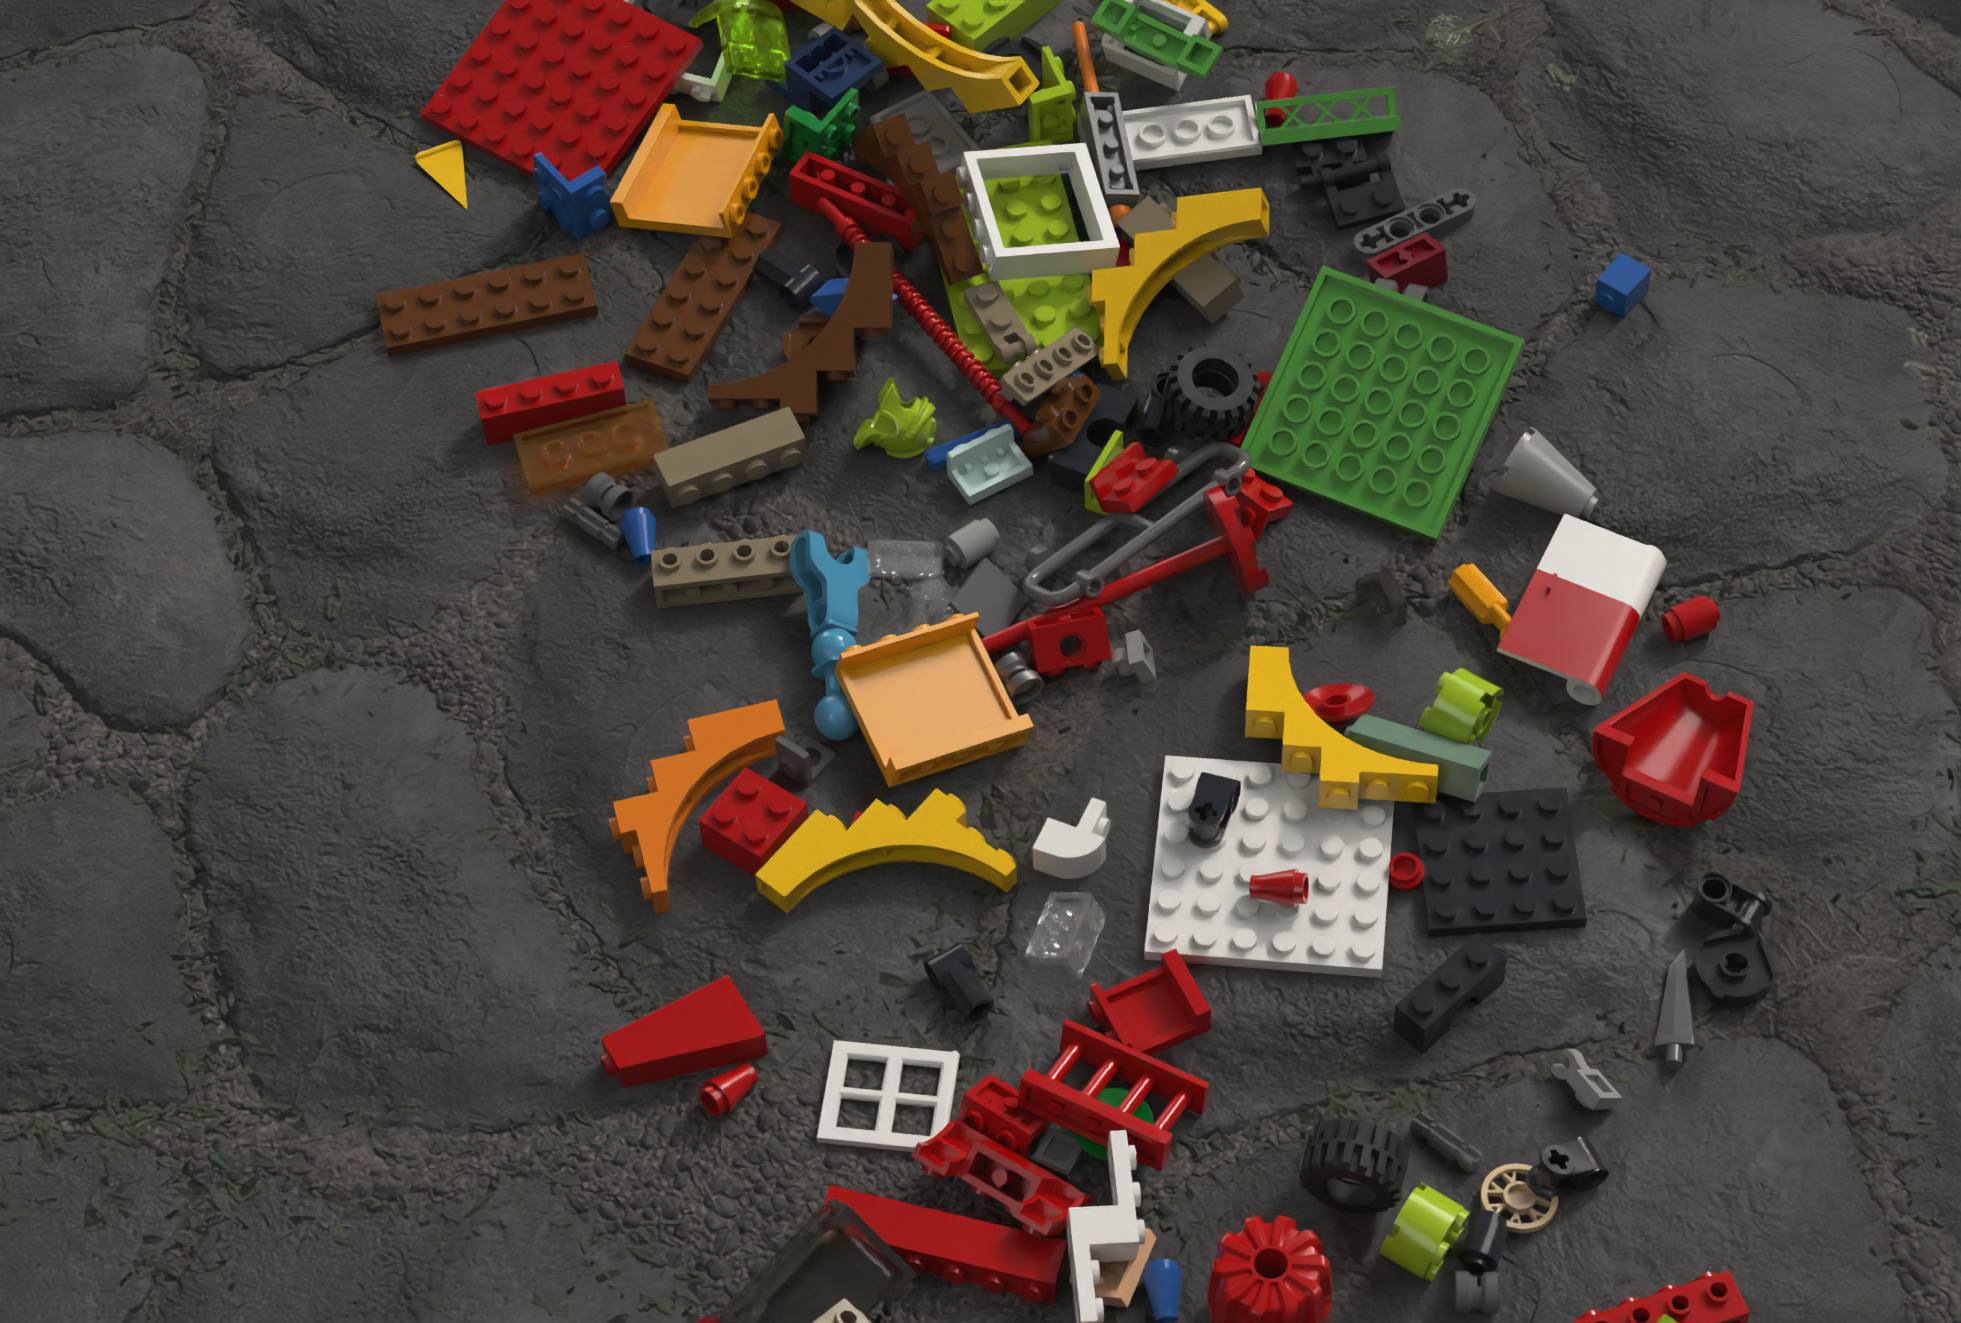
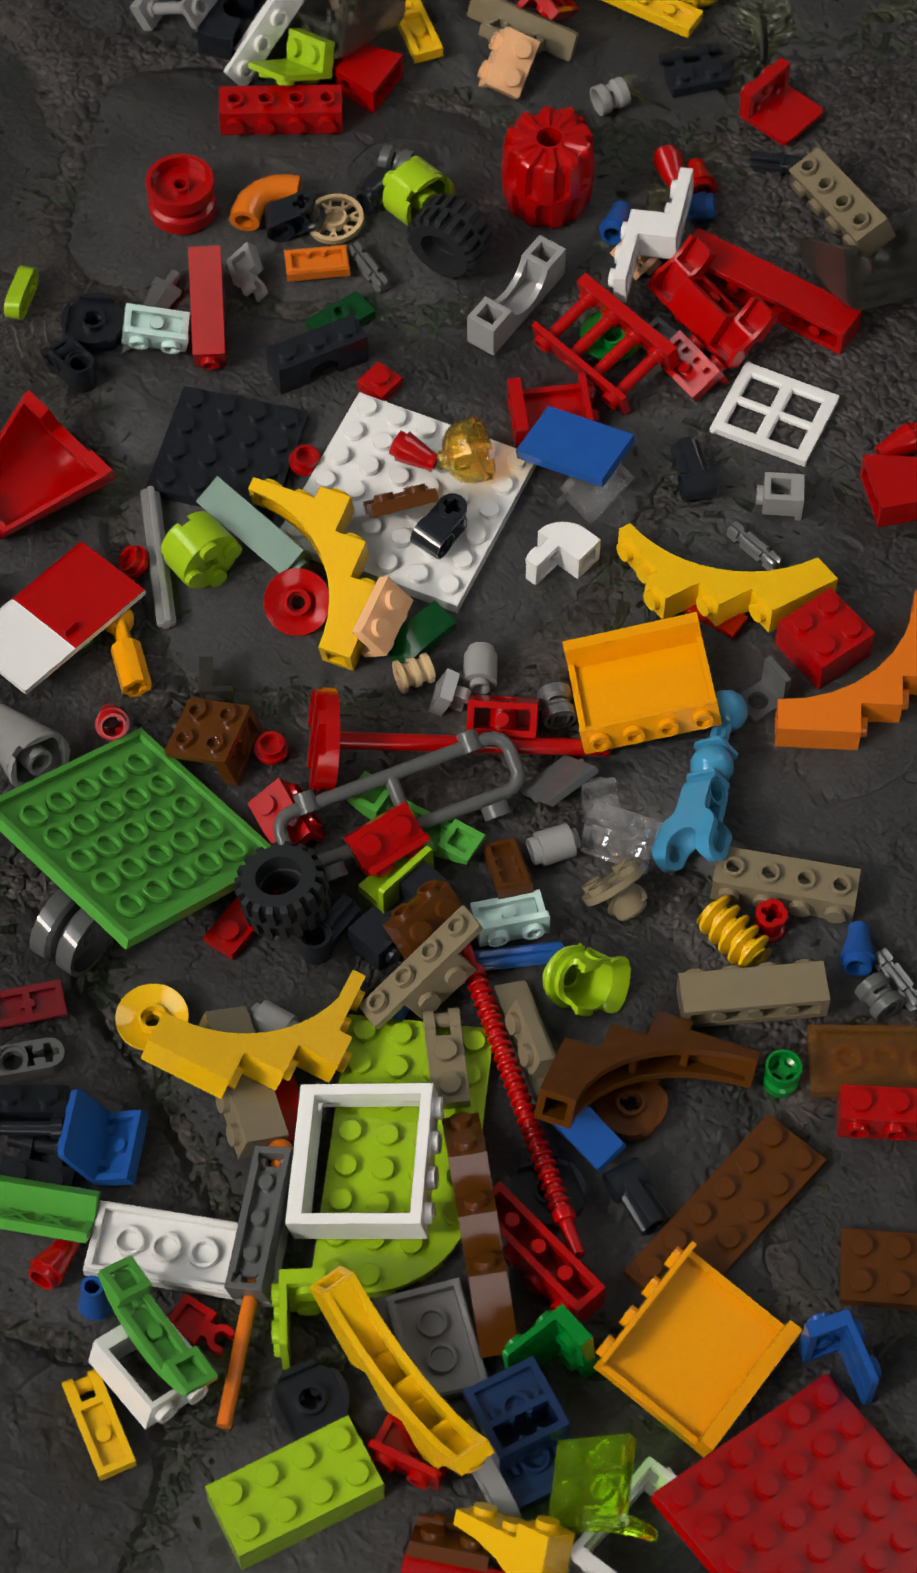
camera: 165 degrees left, 5 degrees up
none -> lime beam [4,265,39,320]
none -> blue bracket [58,1089,149,1187]
none -> blue cone [77,1275,113,1321]
none -> red cone [95,703,130,741]
none -> yellow dish [115,984,189,1051]
none -> red plate [119,545,149,579]
none -> light aqua bracket [121,303,190,354]
none -> light grey axle [140,486,176,629]
none -> red wheel [145,153,217,235]
none -> reddish brown bracket [164,698,263,786]
none -> red plate [167,1293,235,1358]
none -> red slope [188,245,227,370]
none -> orange cylinder [229,174,302,231]
none -> light grey brick [249,999,300,1033]
none -> red plate [254,731,289,765]
none -> orange plate [284,245,350,282]
none -> dark green plate [305,291,376,331]
none -> bright green slope [346,771,485,865]
none -> light nougat bracket [352,576,413,657]
none -> red plate [357,361,403,402]
none -> reddish brown plate [363,483,439,518]
none -> dark green slope [387,601,456,664]
none -> tan bush [392,653,435,693]
none -> clear yellow cylinder [437,416,496,484]
none -> light grey brick [463,642,498,695]
none -> light grey arch [467,235,566,356]
none -> reddish brown plate [482,837,533,900]
none -> dark tan bracket [492,981,556,1104]
none -> blue tile [516,406,635,487]
none -> dark tan plate [582,856,647,921]
none -> yellow piece [696,895,772,968]
none -> dark grey axle [726,521,783,570]
none -> red bush [753,899,788,944]
none -> light grey brick [756,472,805,521]
none -> green wheel [762,1049,803,1099]

